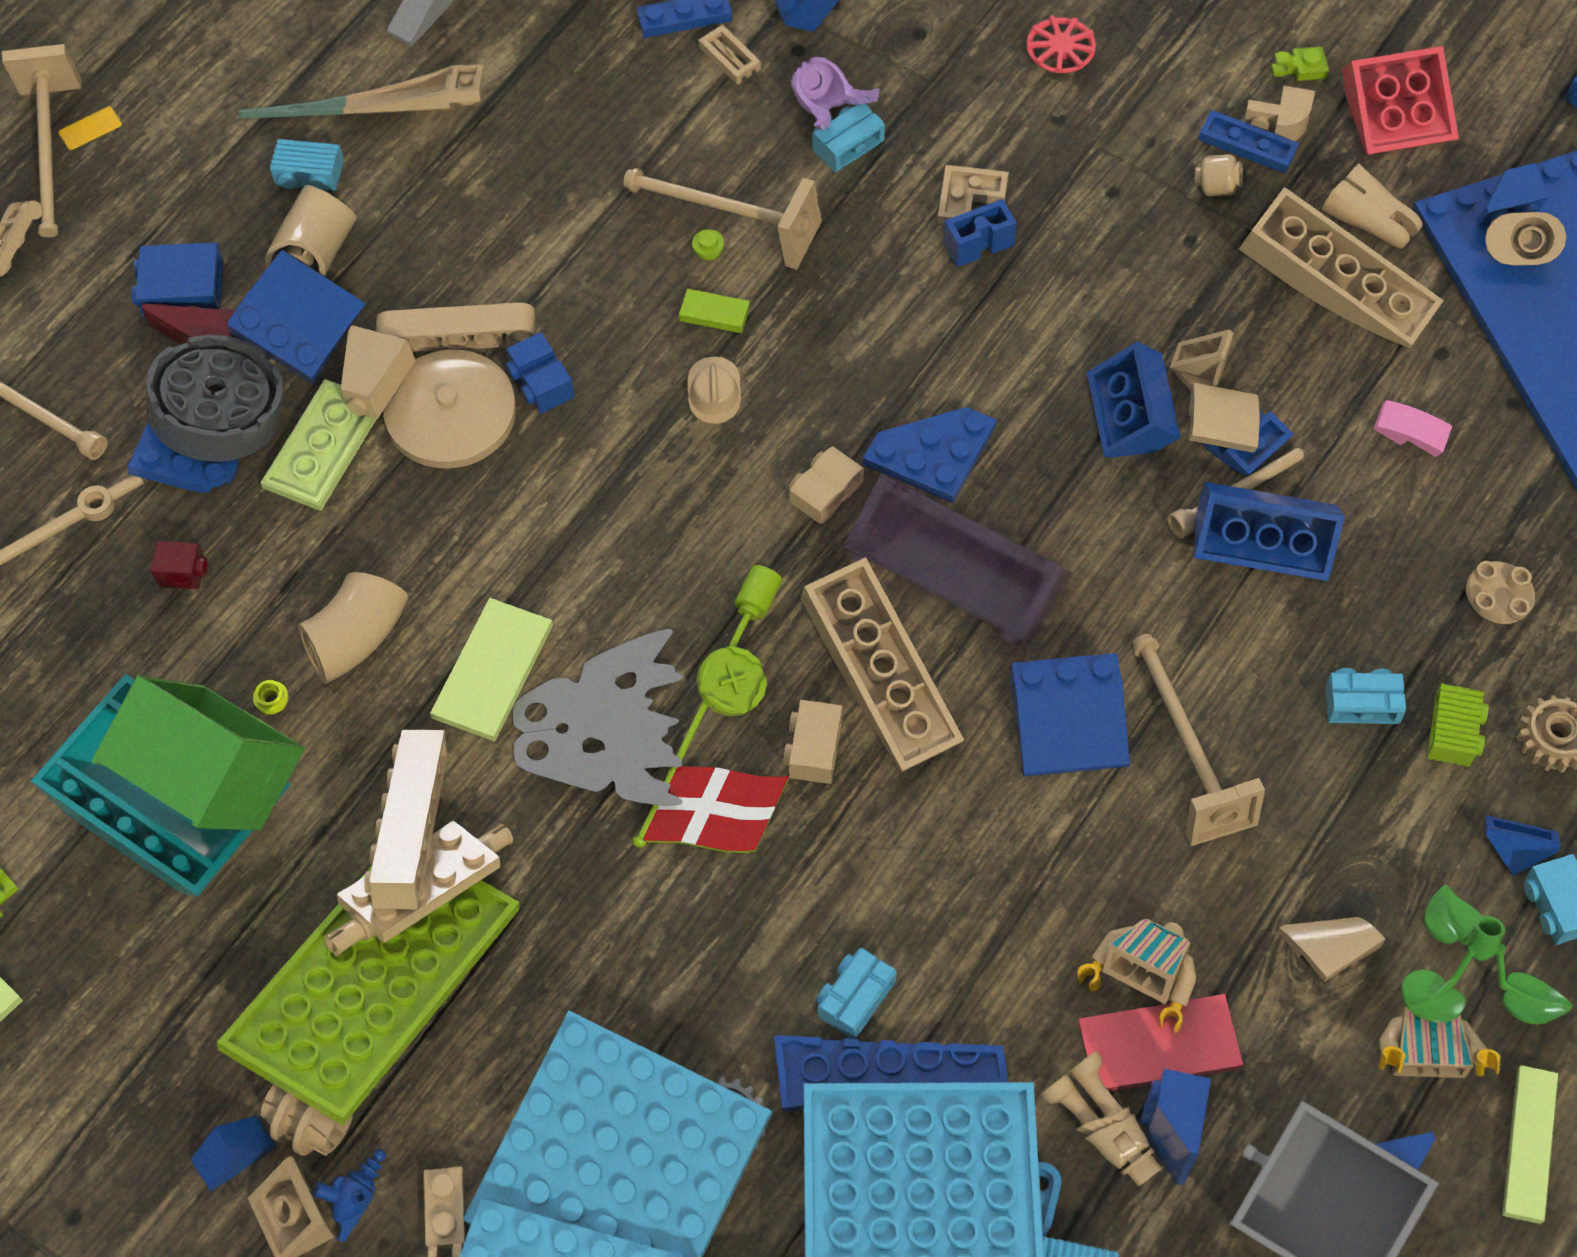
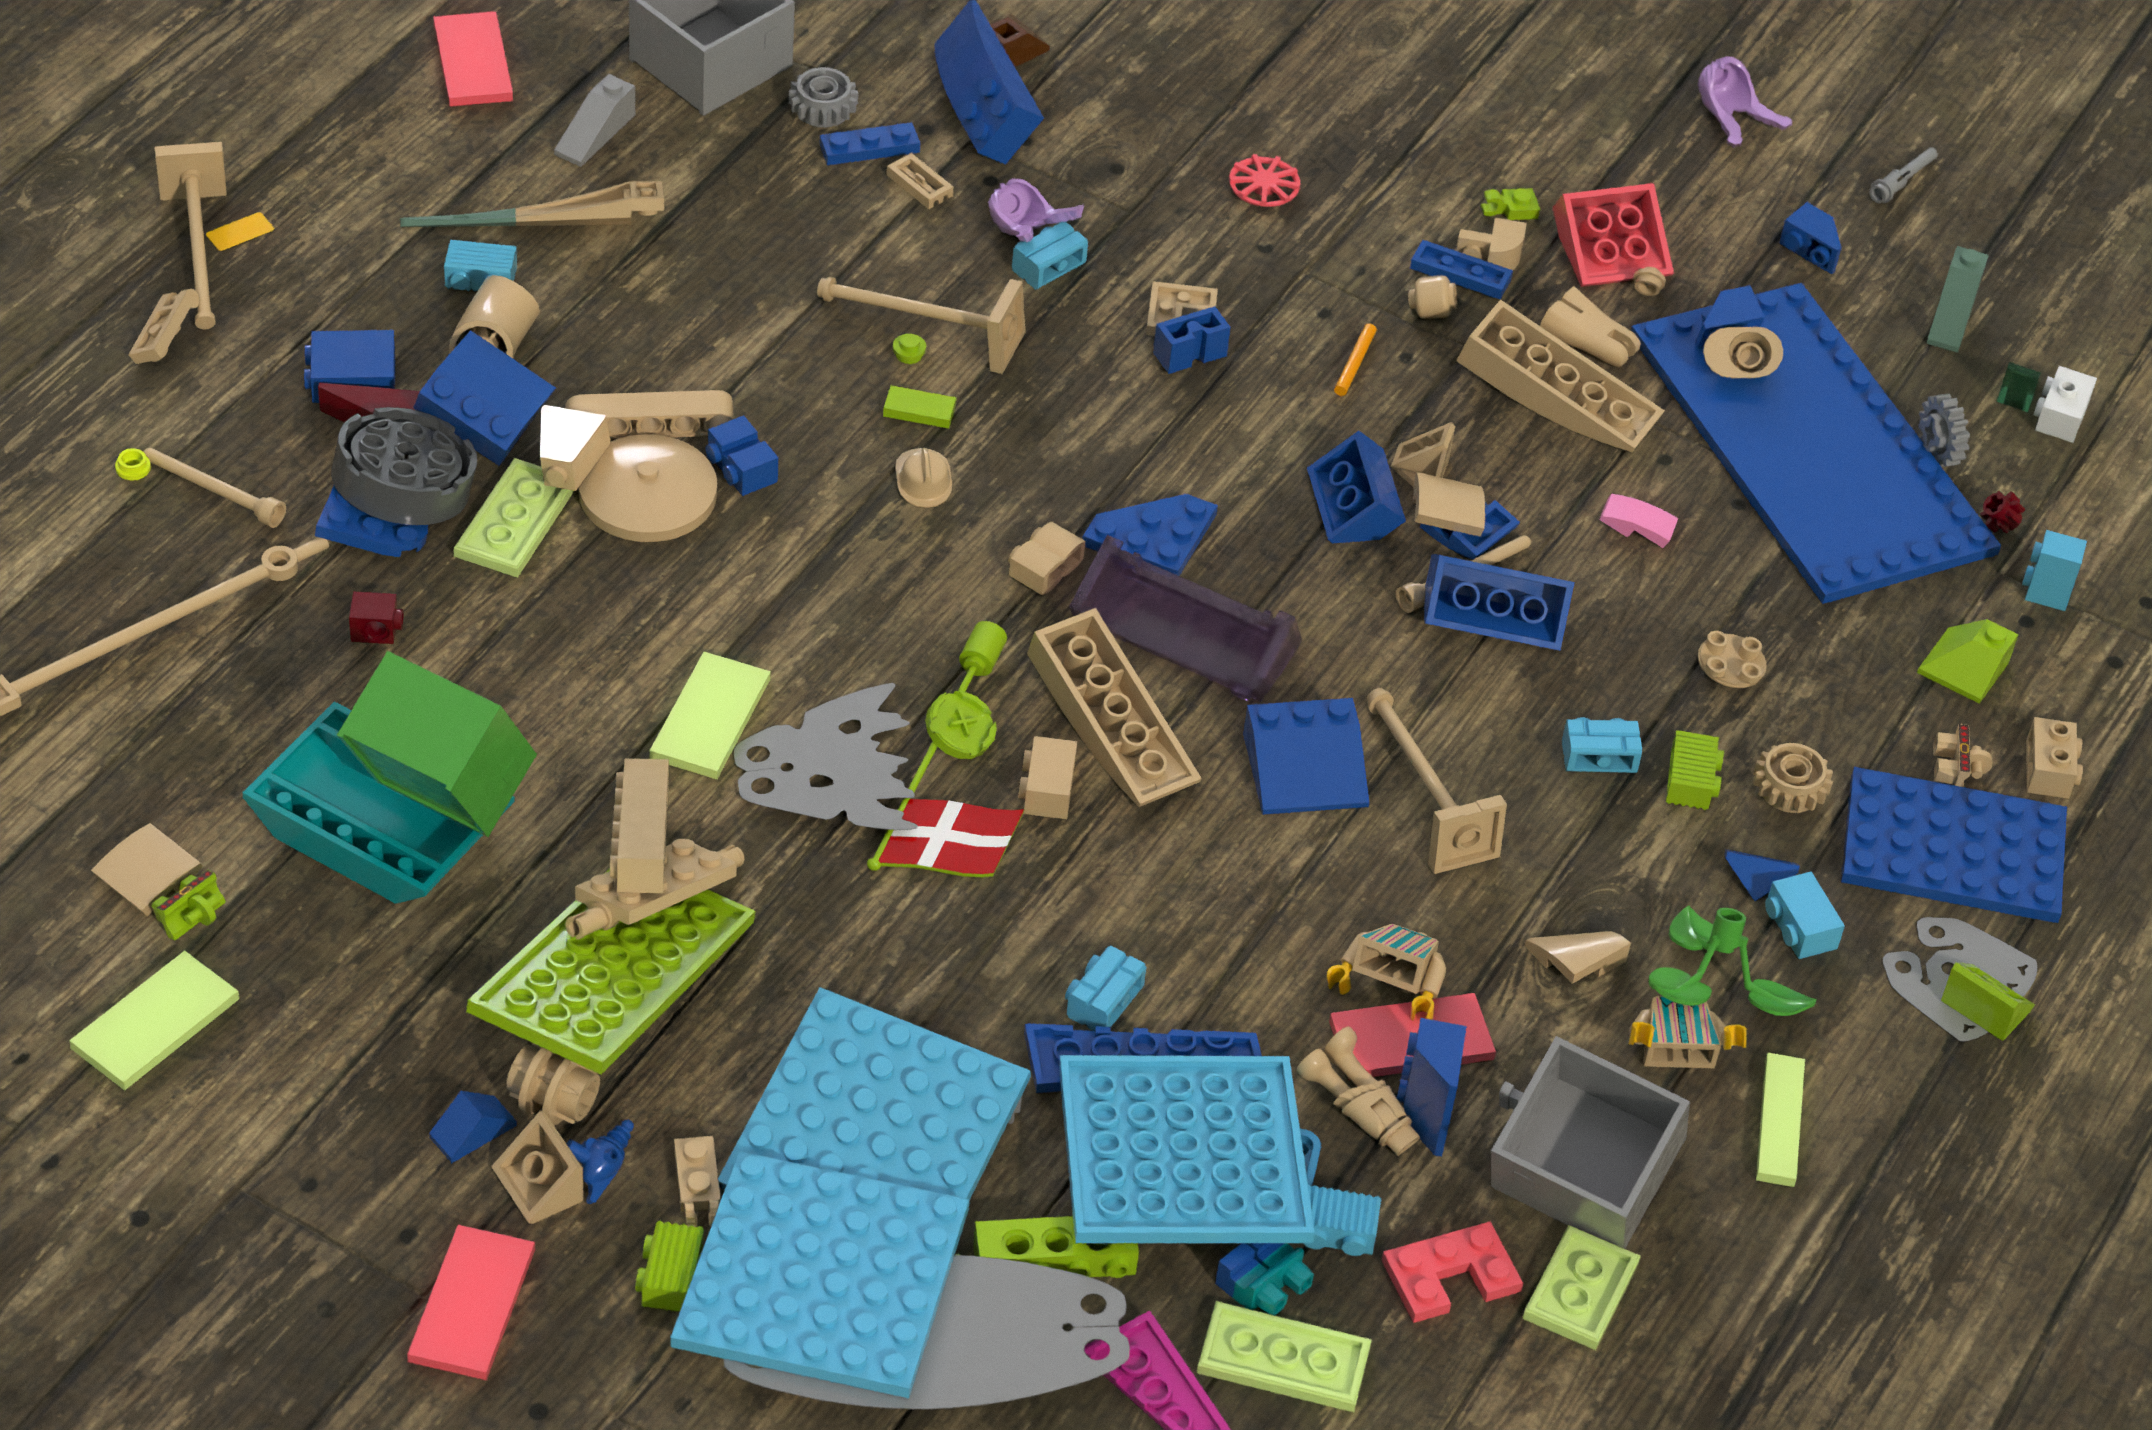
camera: 10 degrees left, 15 degrees down
tan brick [298,572,409,684] -> none
none -> light orange bar [1334,324,1377,396]
none -> tan plate [1633,267,1666,296]

